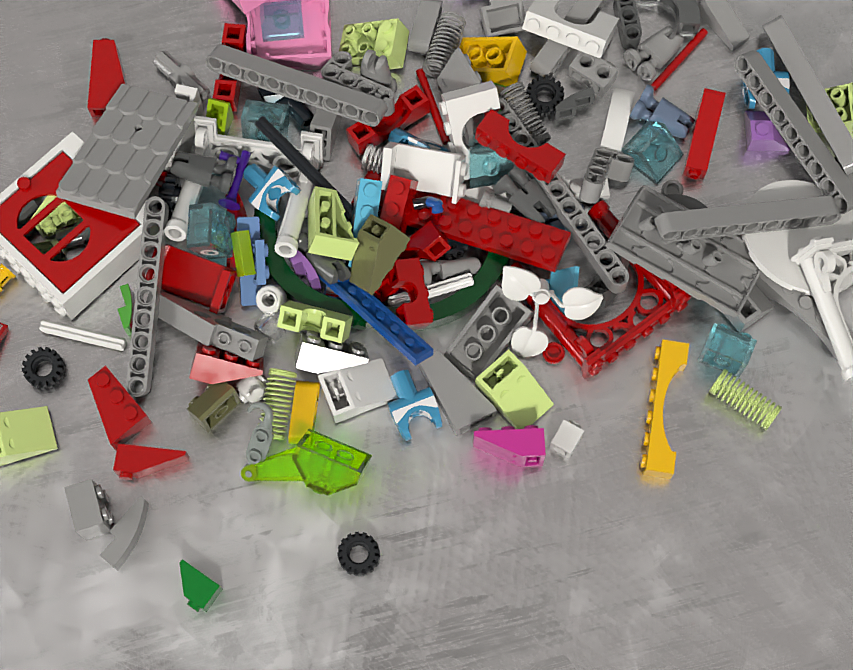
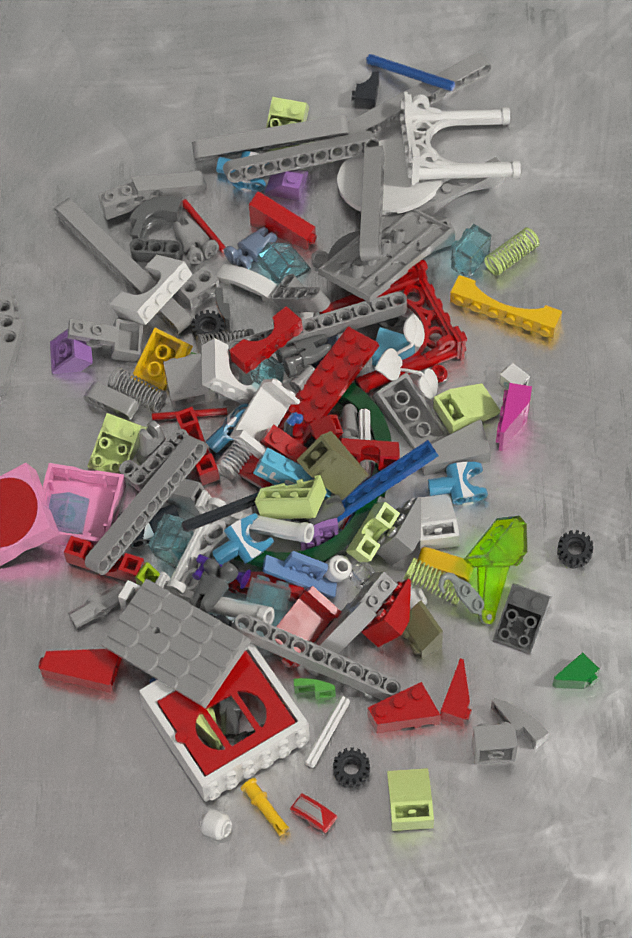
camera: 75 degrees left, 10 degrees down
lime slope [231,230,256,277] -> none
none -> dark grey slope [493,583,552,654]

